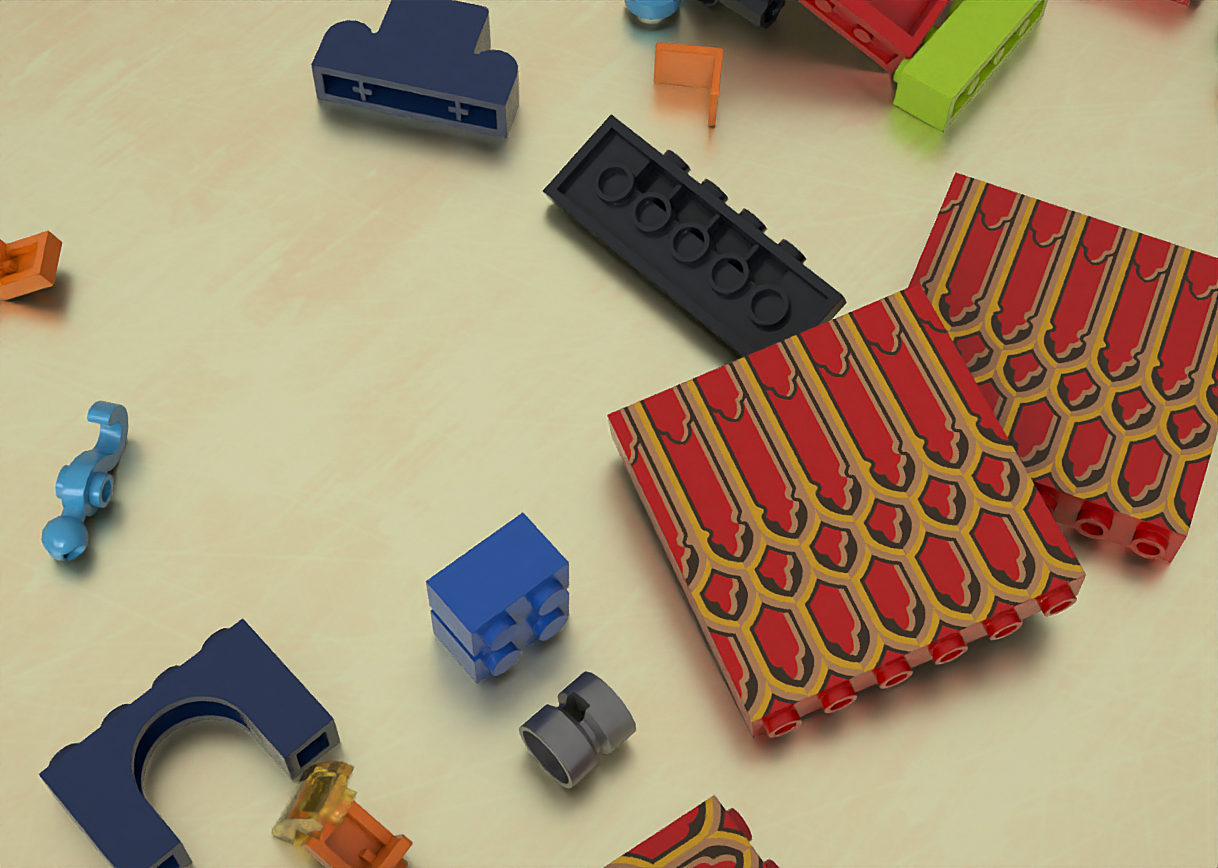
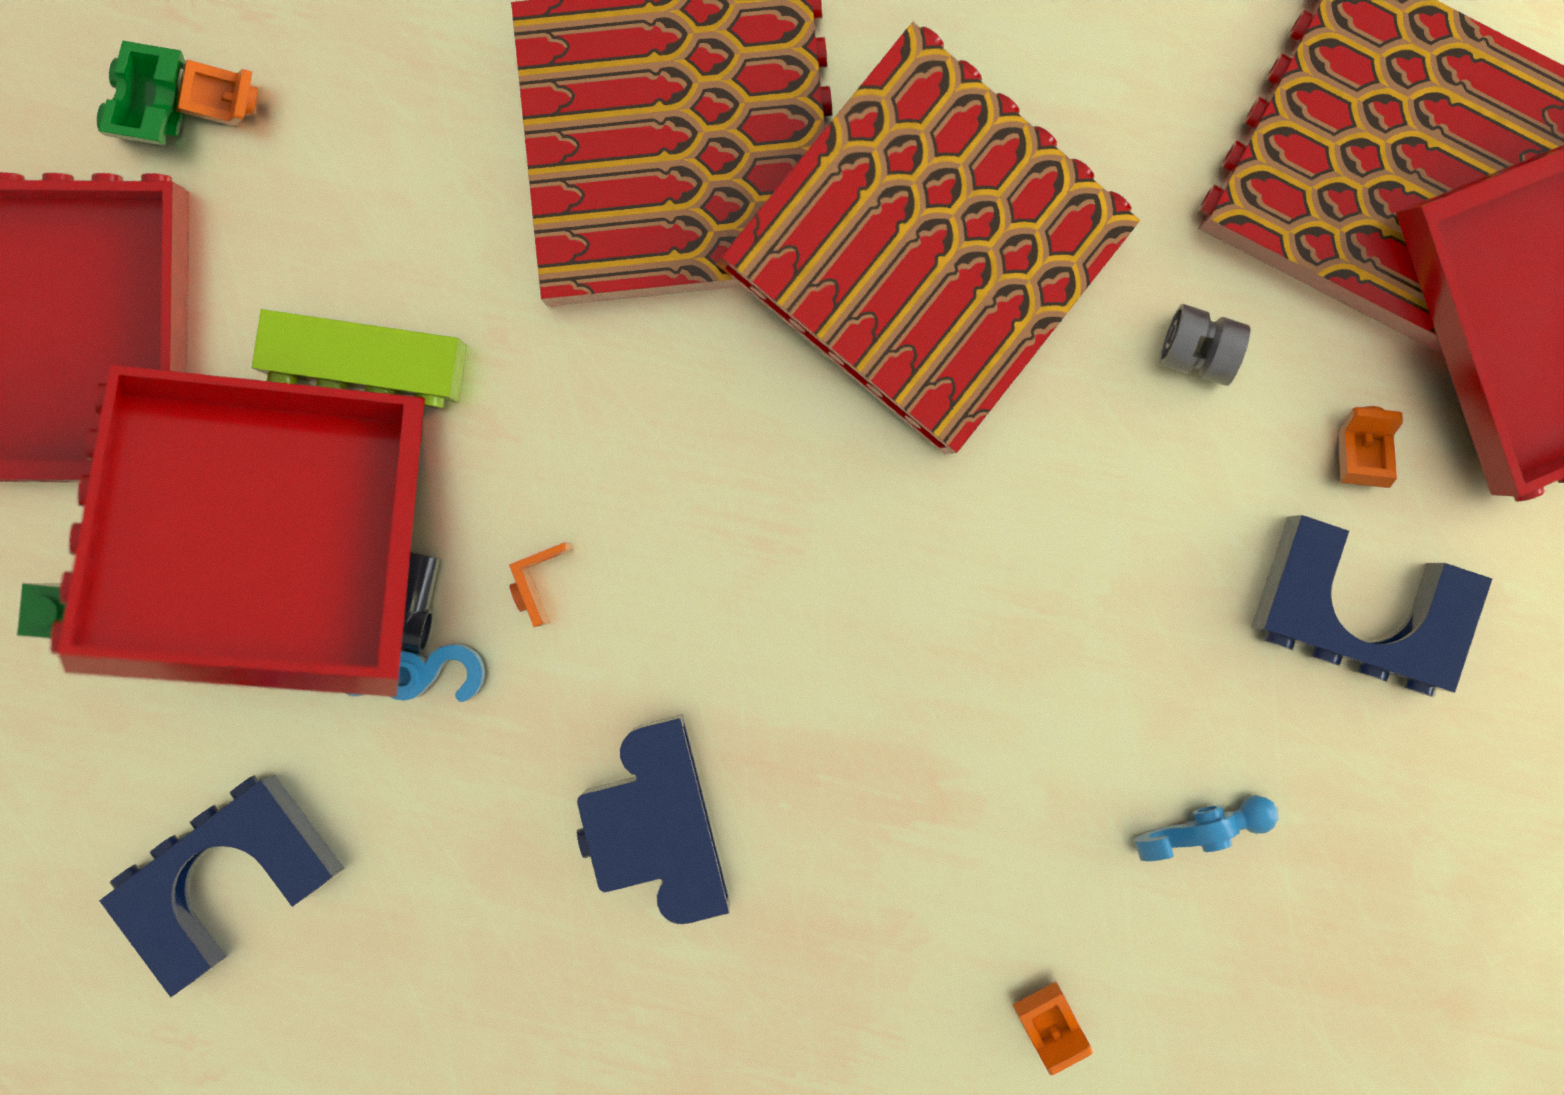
camera: 115 degrees left, 30 degrees up
clear yellow slope [271,761,358,844] -> none
blue piece [426,512,569,684] -> none
black plate [543,114,847,357] -> none

